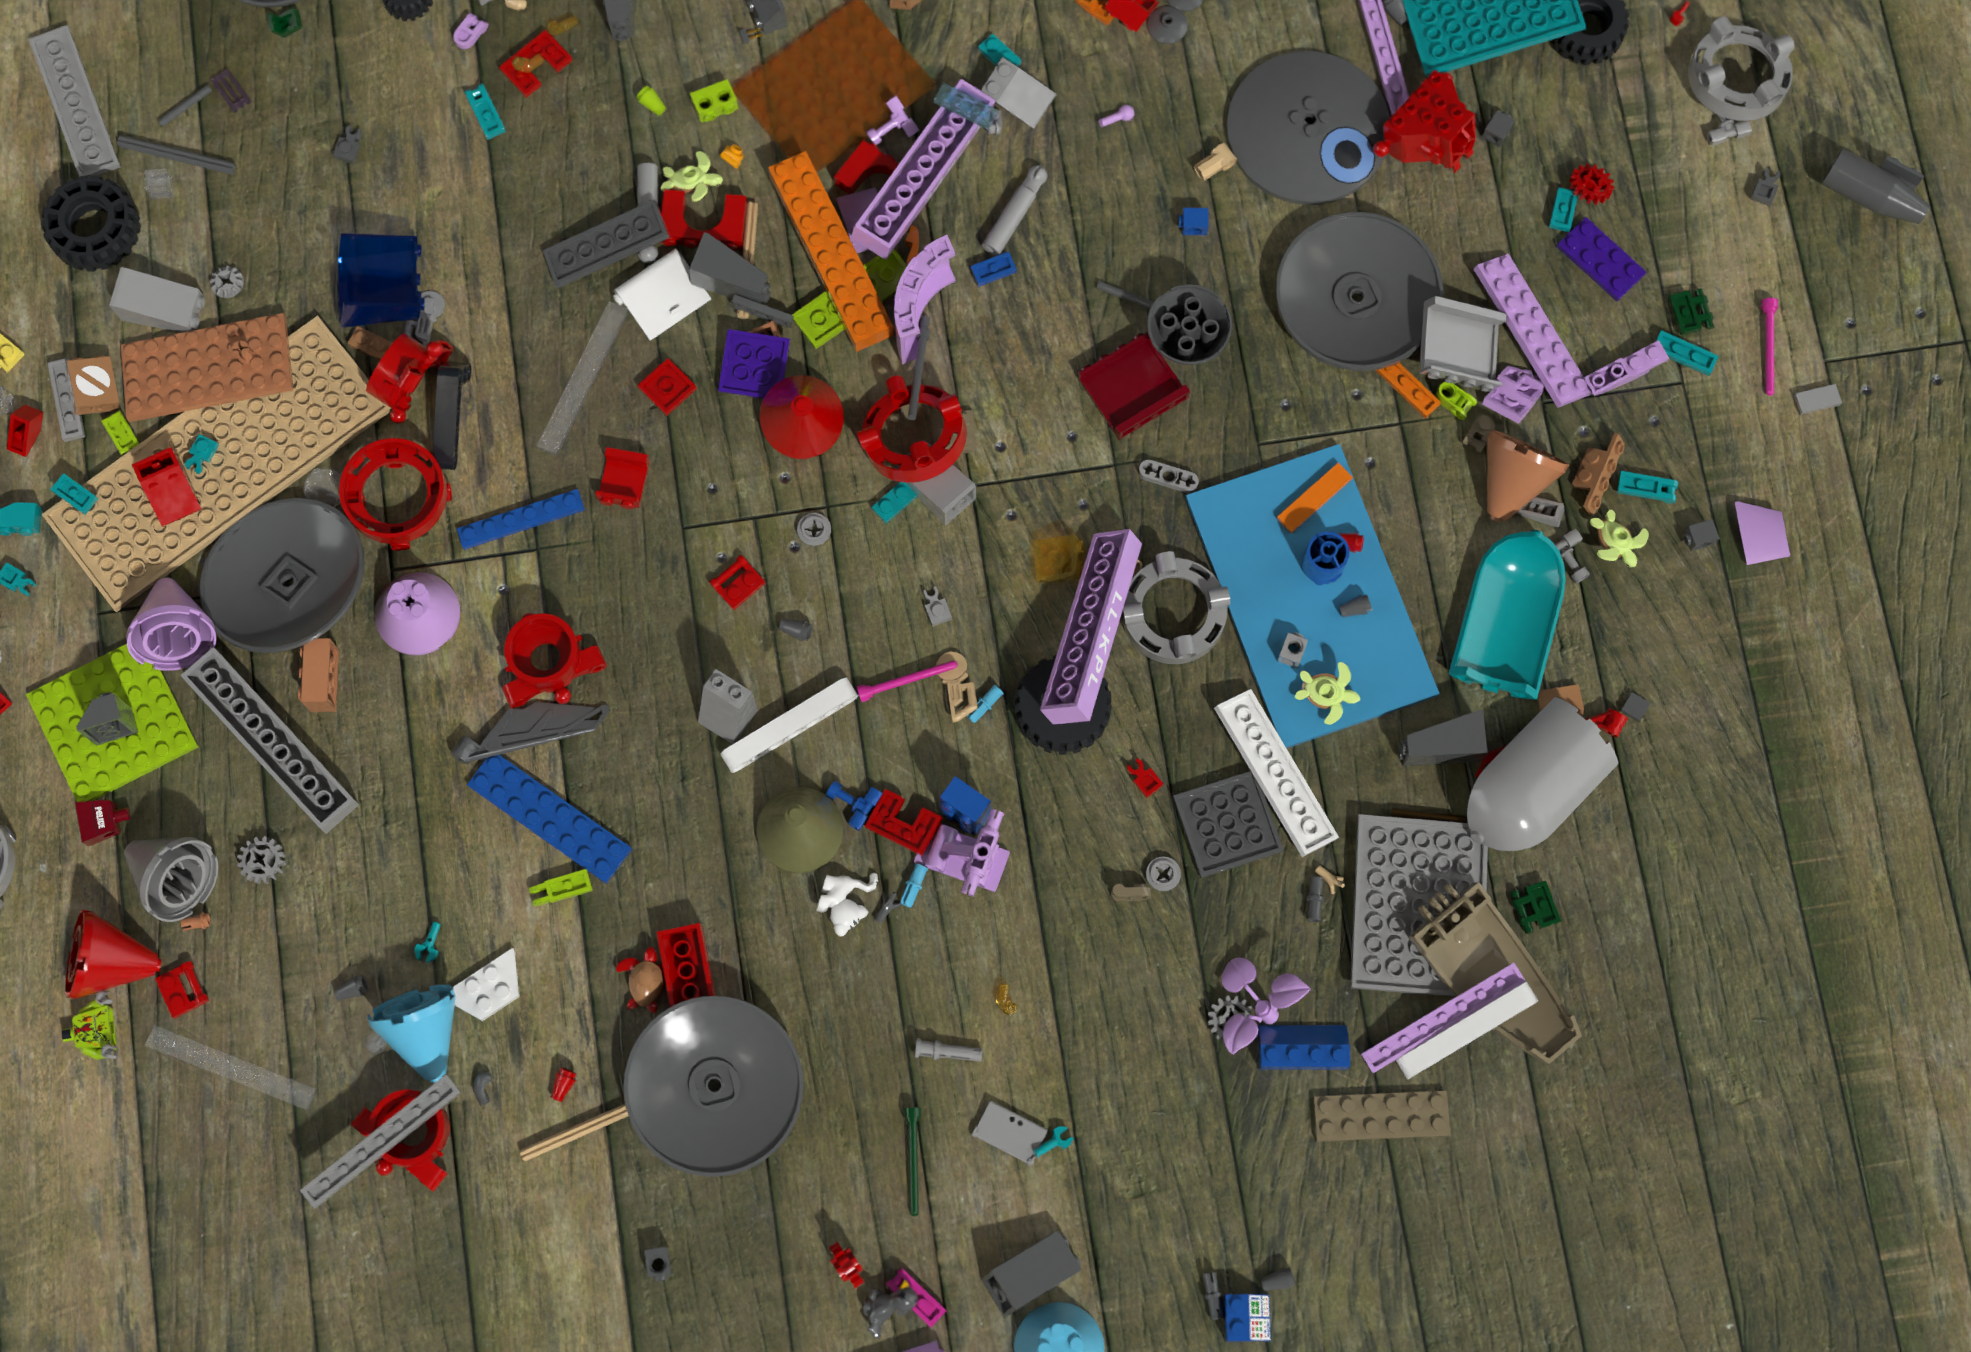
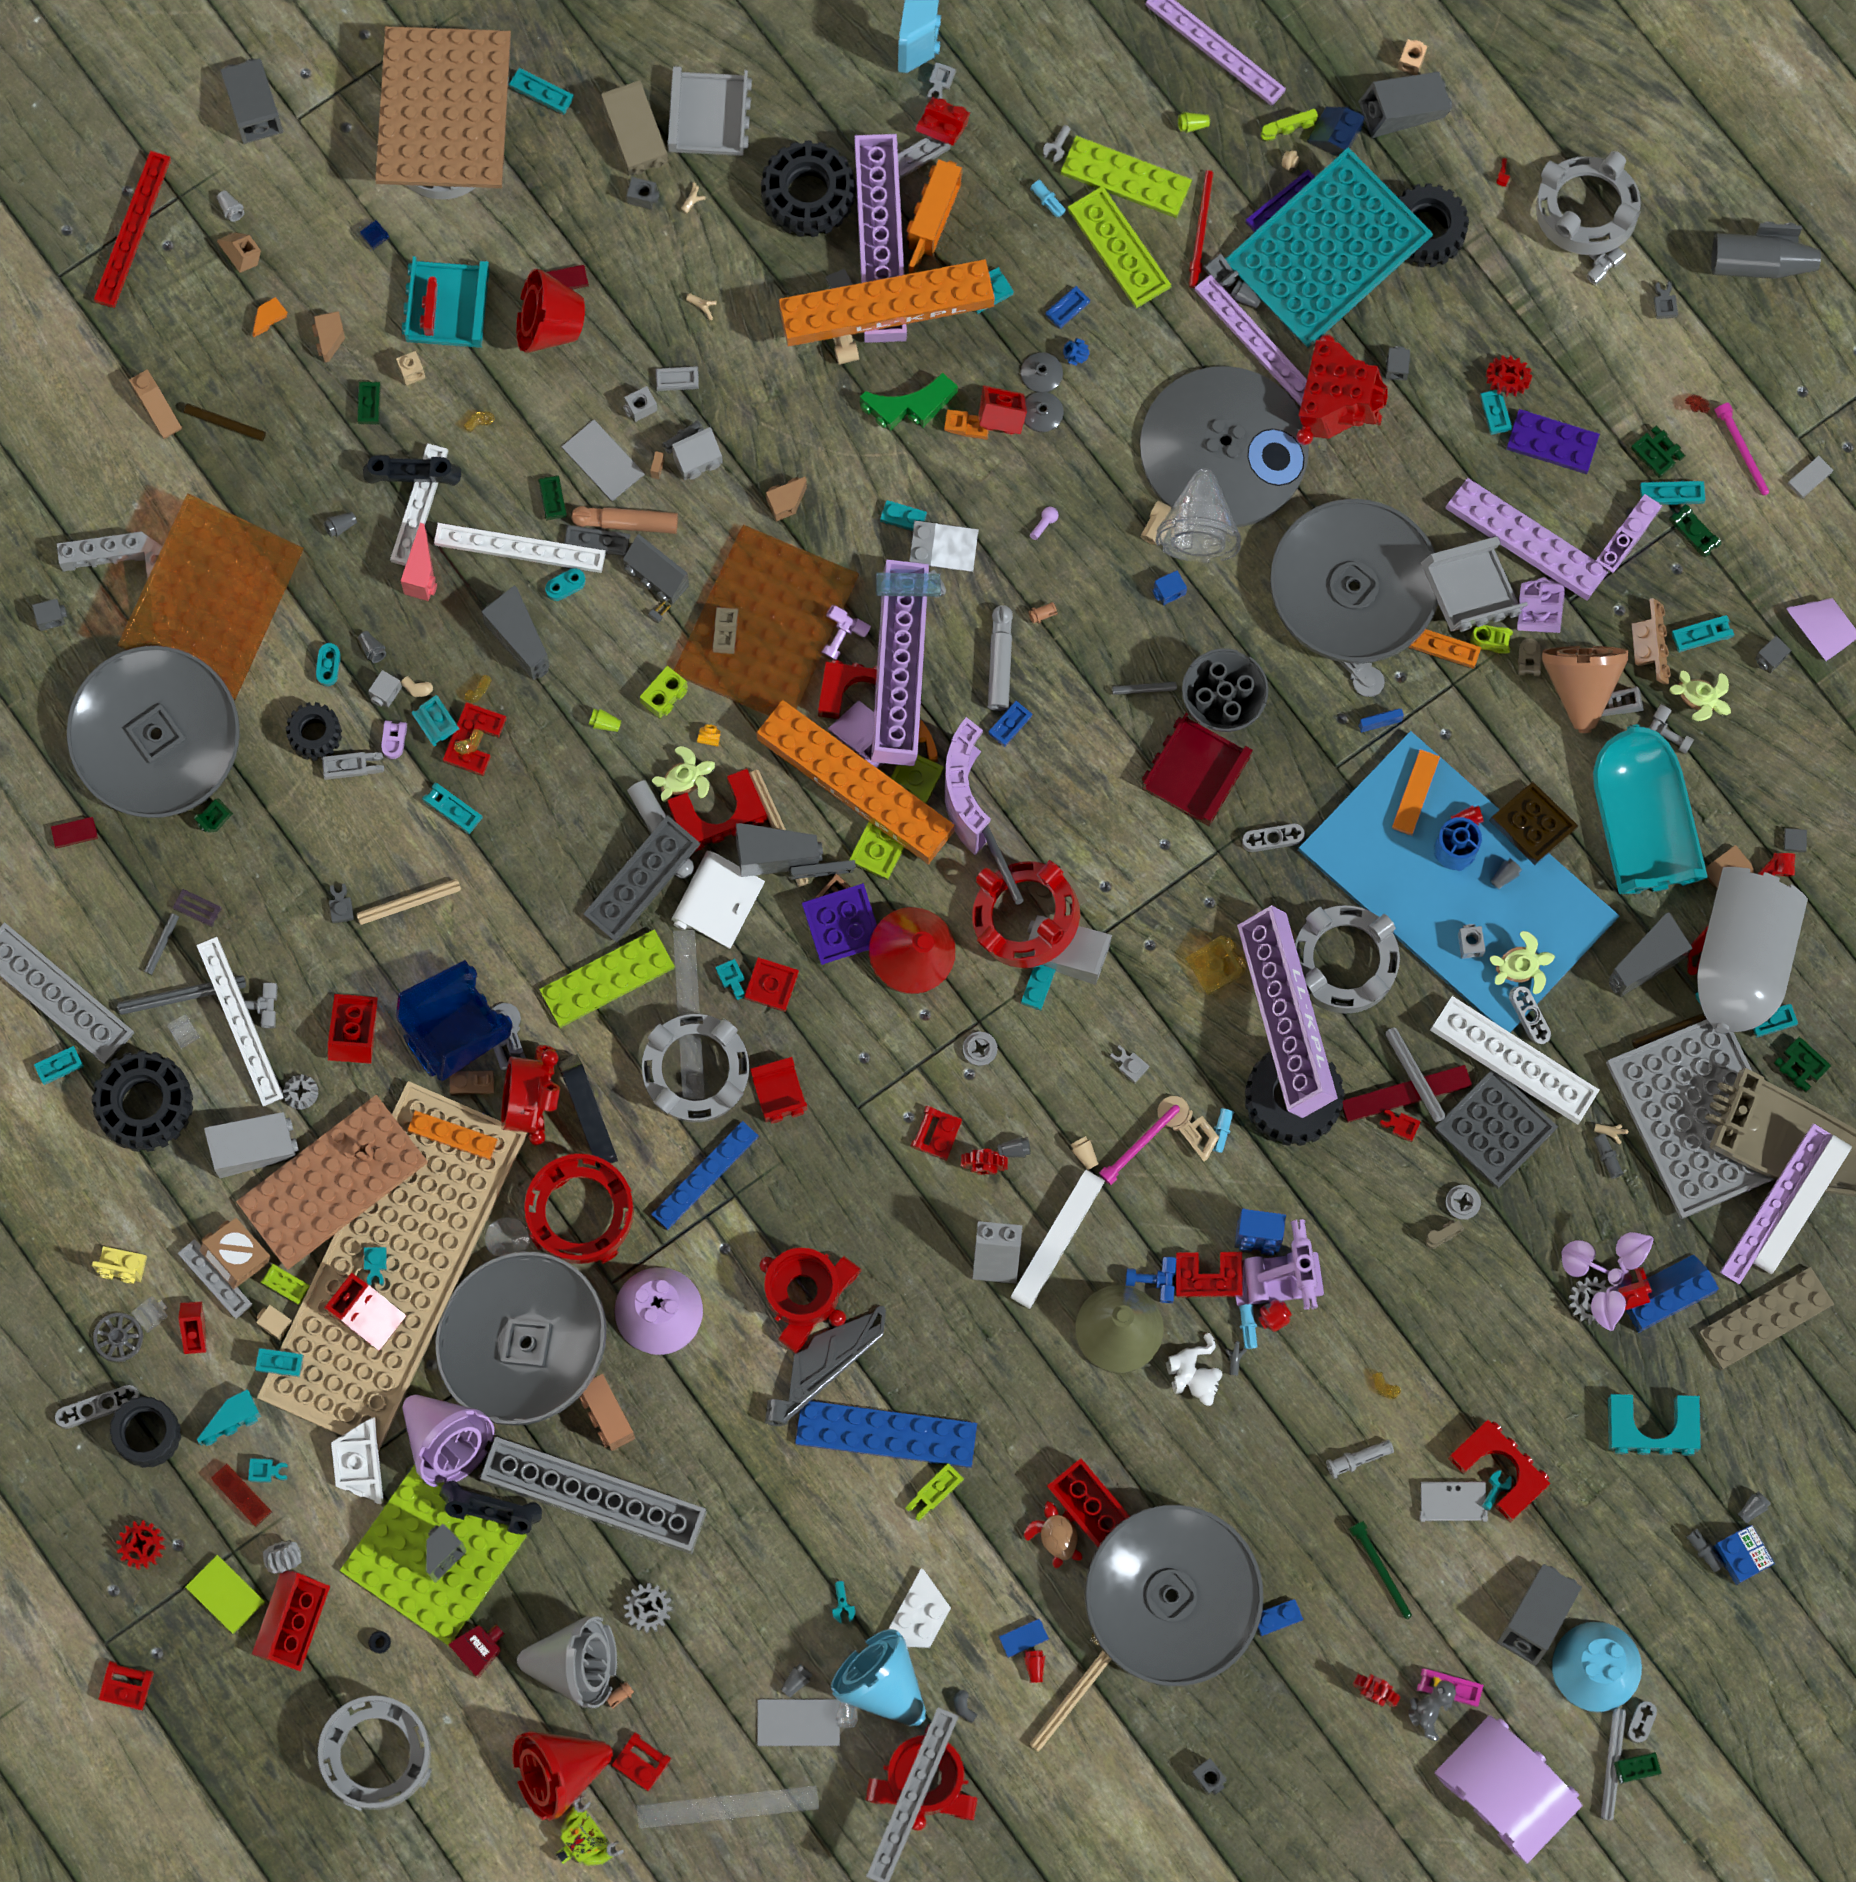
camera: 30 degrees left, 0 degrees up
none -> teal plate [34,1046,84,1085]
none -> white plate [197,937,284,1106]
none -> light grey bar [245,983,278,1028]
none -> tan brick [256,1305,293,1341]
none -> light grey hinge [322,752,384,780]
none -> red slope [328,994,378,1064]
none -> white wing [331,1418,383,1504]
none -> tan axle [357,879,461,925]
none -> black plate [368,1631,391,1654]
none -> orange plate [407,1110,498,1161]
none -> teal plate [411,695,460,746]
none -> black plate [440,1481,542,1535]
none -> lime plate [539,929,675,1028]
none -> light grey piece [642,1014,749,1122]
none -> dark tan slope [713,607,738,654]
none -> teal plate [715,959,744,1000]
none -> light grey piece [758,1699,840,1746]
none -> red gear [961,1149,1008,1175]
none -> blue tile [999,1619,1049,1658]
none -> nougat pin [1029,602,1057,624]
none -> tan cone [1071,1136,1099,1170]
none -> clear cone [1156,469,1241,563]
none -> red head [1258,1299,1292,1332]
none -> blue plate [1258,1599,1303,1637]
none -> light grey piece [1340,662,1385,697]
none -> dark red tile [1342,1065,1472,1123]
none -> blue tile [1359,708,1404,733]
none -> light grey axle [1386,1027,1445,1122]
none -> red arch [1448,1420,1551,1523]
none -> dark brown plate [1489,781,1578,865]
none -> light grey beam [1509,986,1551,1044]
none -> teal arch [1608,1394,1701,1456]
none -> red bracket [1618,1267,1652,1310]
none -> dark green plate [1669,504,1722,558]
none -> clear red plant [1685,394,1710,414]
none -> teal plate [1753,1004,1798,1038]

